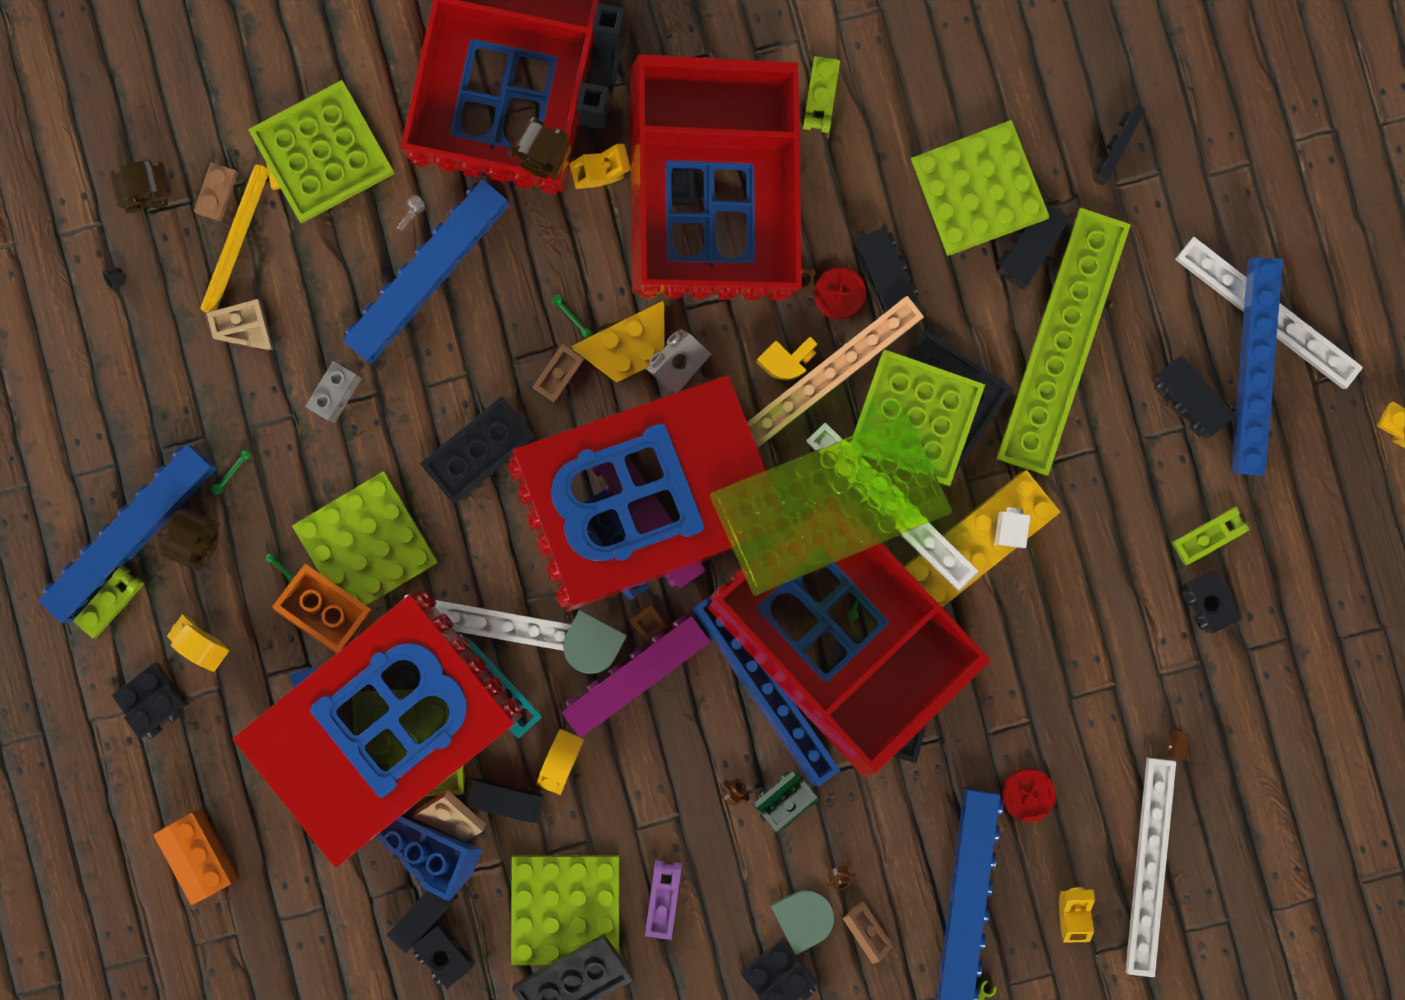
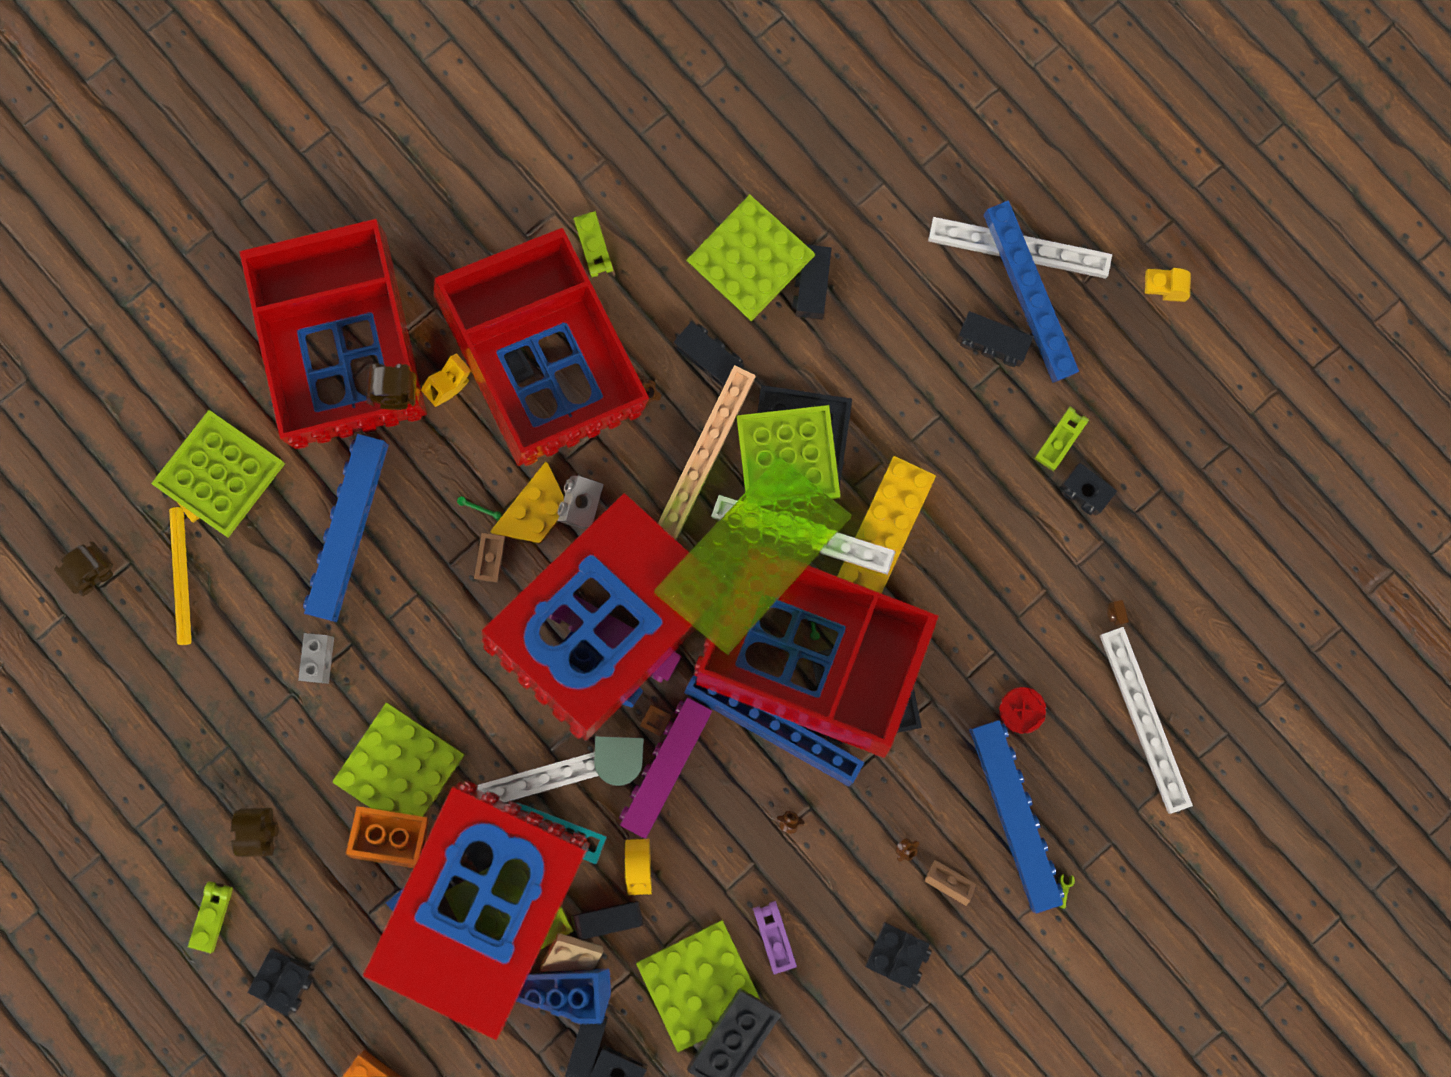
camera: 30 degrees left, 5 degrees down
blue brick [38,445,217,623] -> none
black hinge [102,267,126,290] -> none
yellow brick [167,614,230,672] -> none
medium nougat plate [194,162,238,222] -> none
tan wing [206,299,273,350] -> none
green hinge [211,449,251,495] -> none
green hinge [265,553,294,581] -> none
clear hand [397,195,425,231] -> none
black plate [420,396,537,505] -> none
black arch [576,3,627,130] -> none
bracket [753,770,819,835] -> none
yellow brick [756,337,817,381] -> none
sand green tile [771,890,834,955] -> none
red tile [814,267,866,320] -> none
white brick [994,507,1030,548] -> none
lime plate [996,208,1131,476] -> none
yellow brick [1059,887,1095,943] -> none
black plate [1094,105,1145,186] -> none

